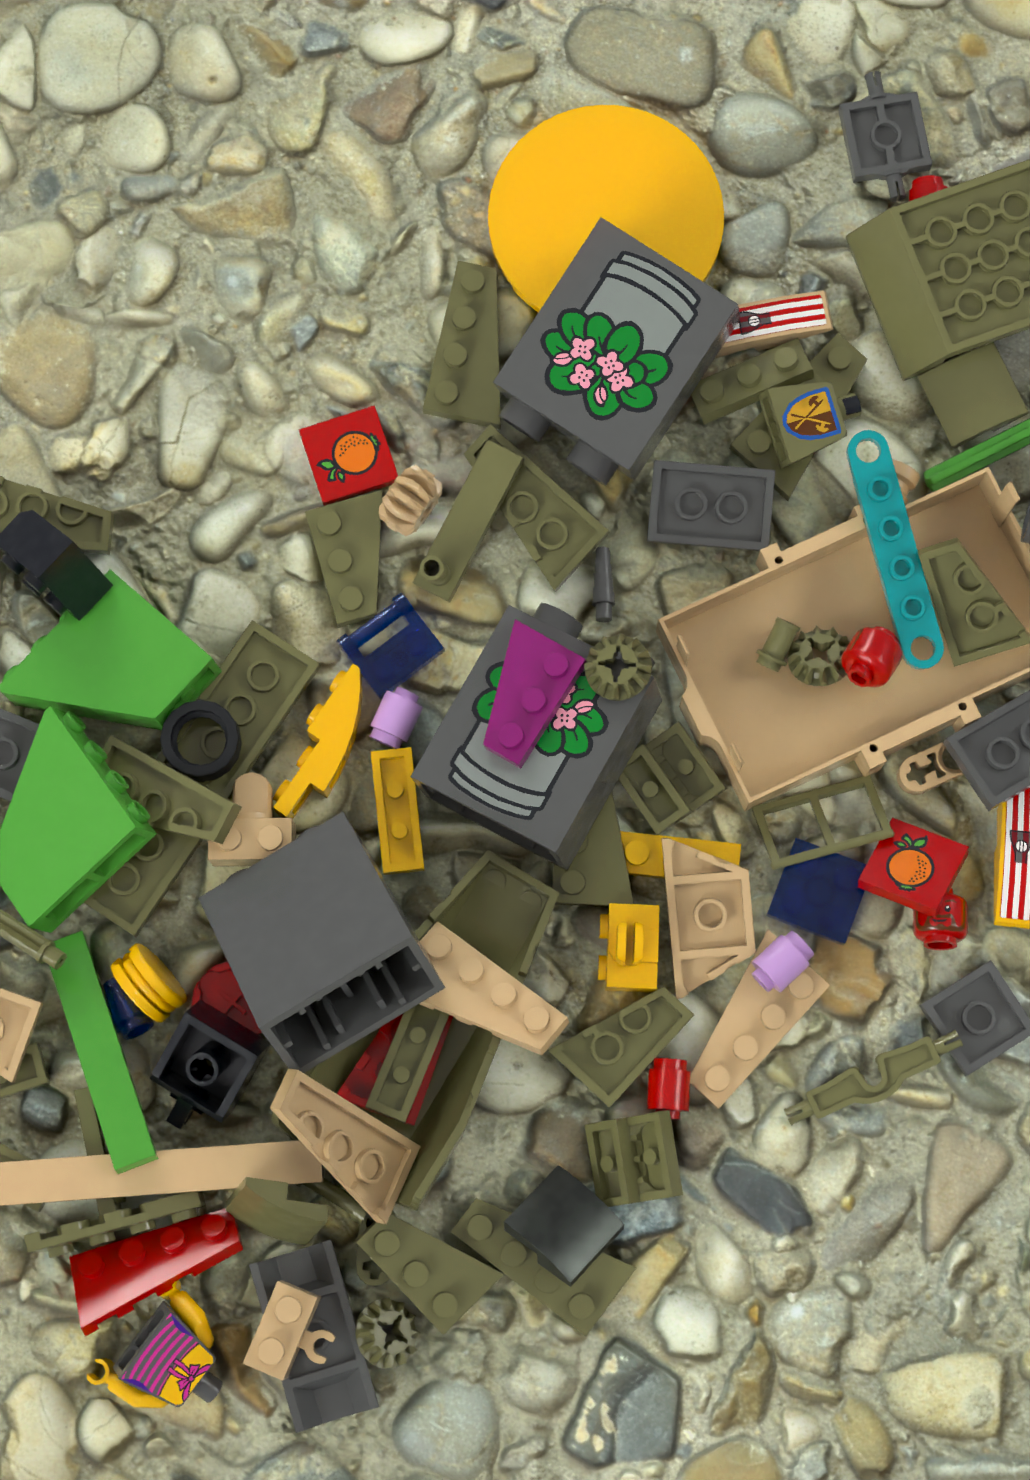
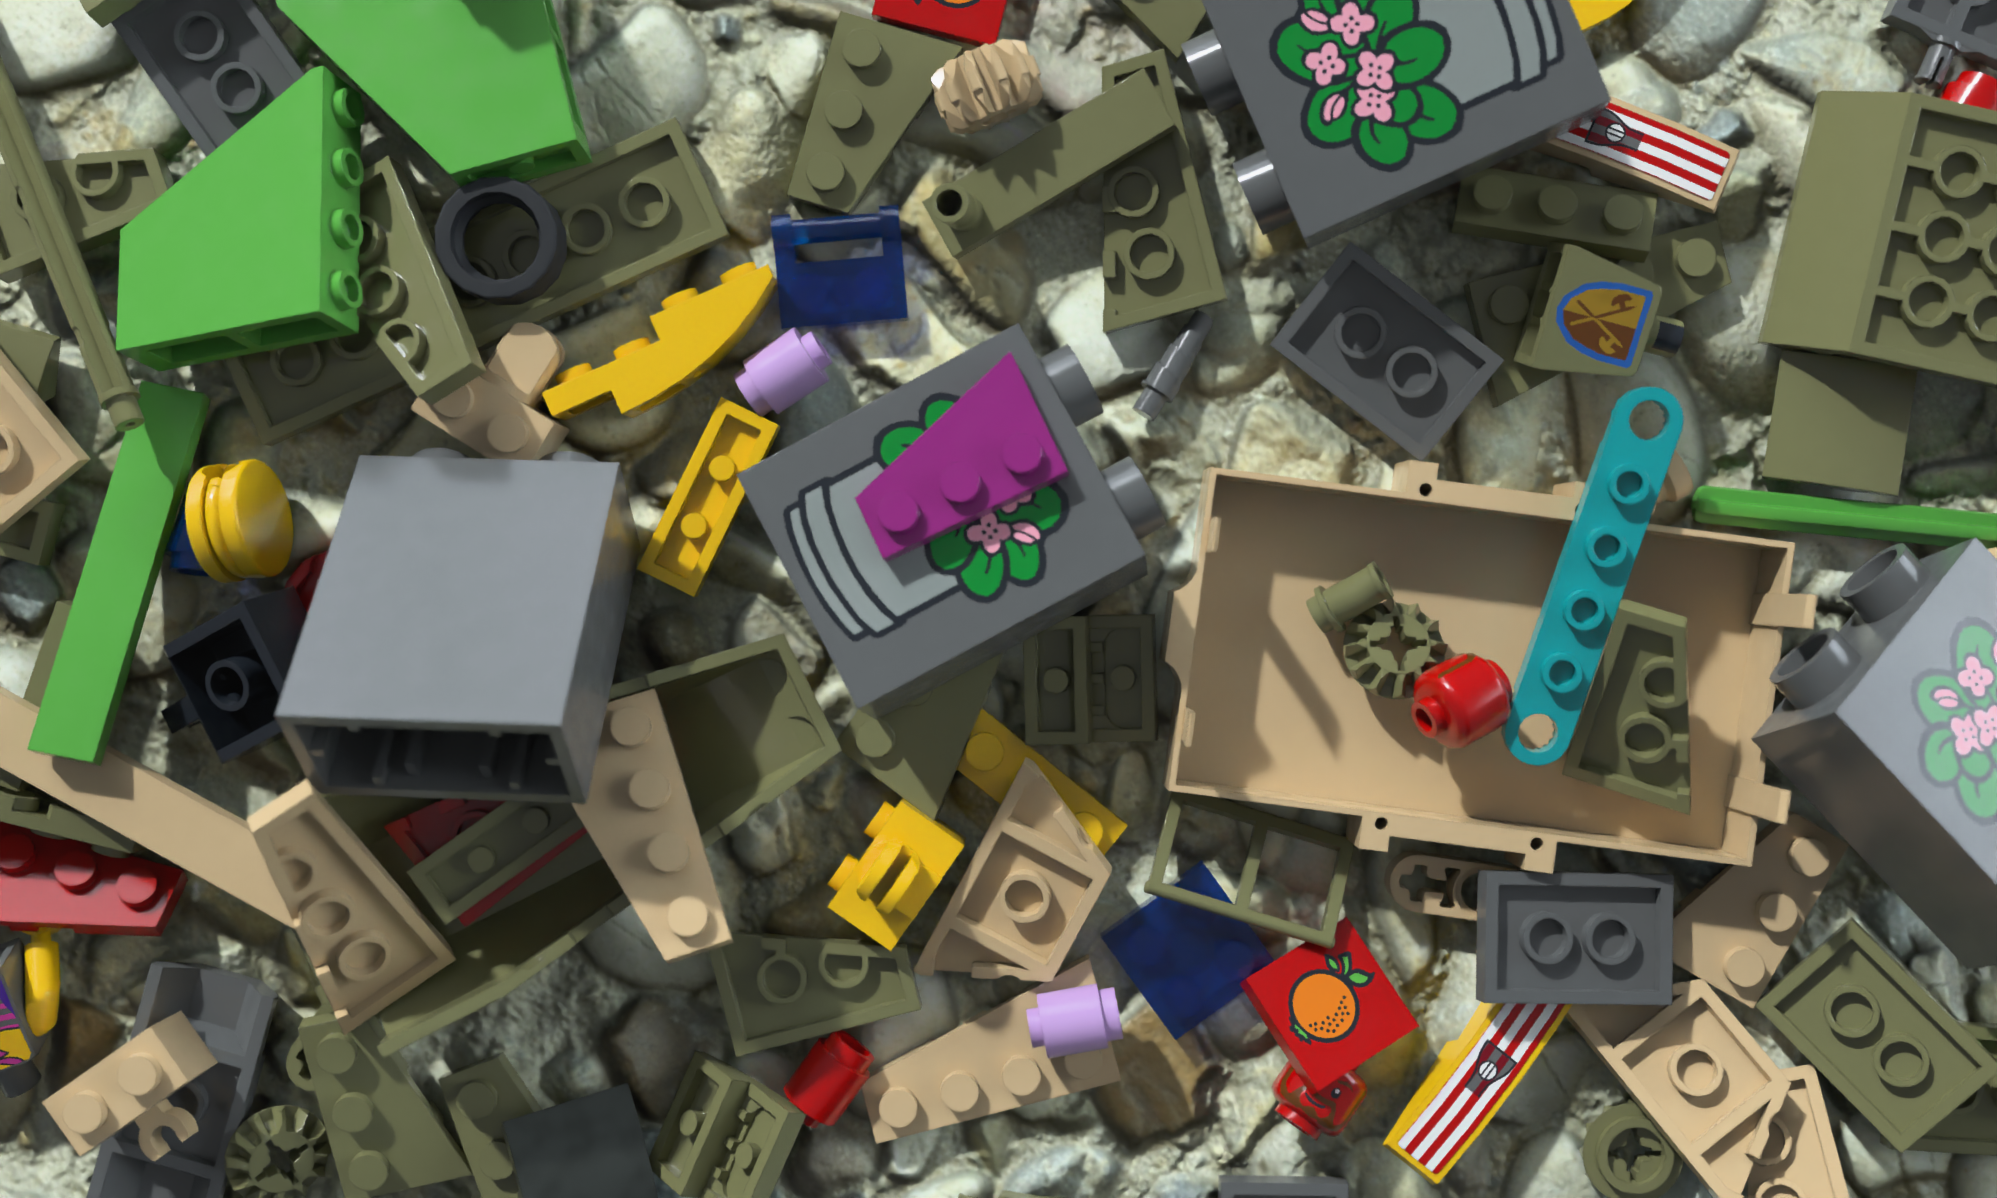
camera: 30 degrees right, 10 degrees up
olive slope [225,1177,329,1245] -> none
olive gear [584,633,652,701] -> none

